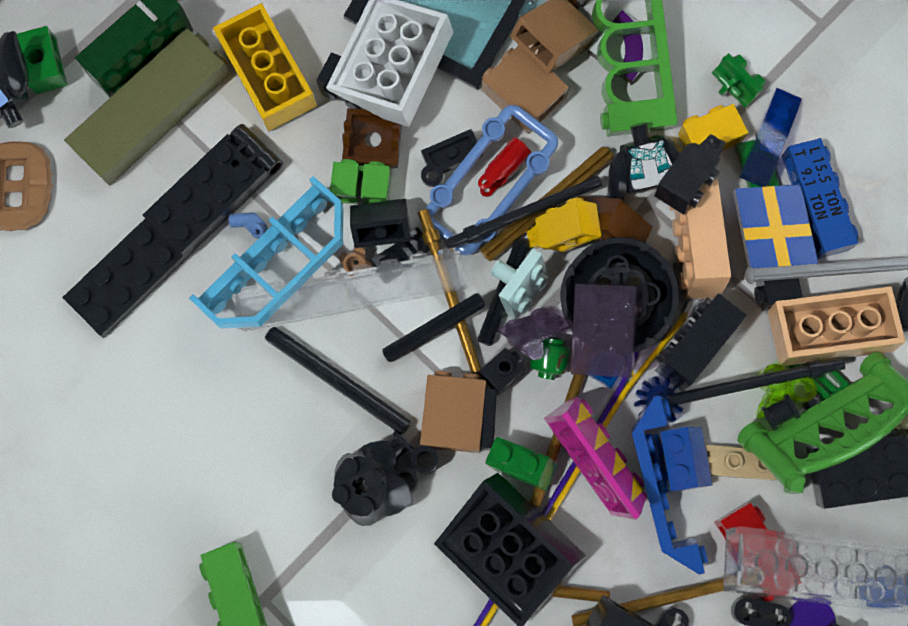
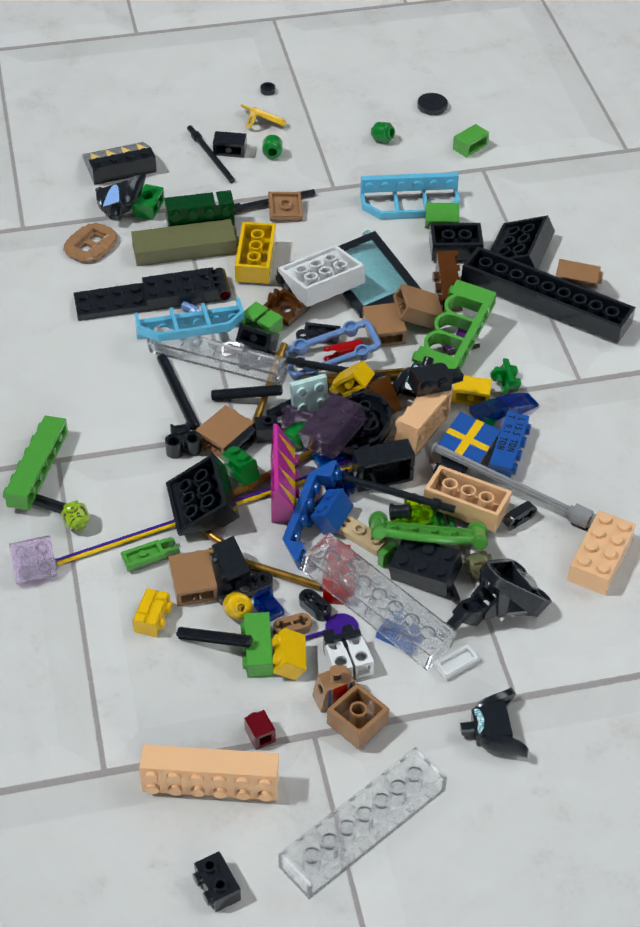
camera: 30 degrees right, 30 degrees down
black brick [332,440,413,526] -> none

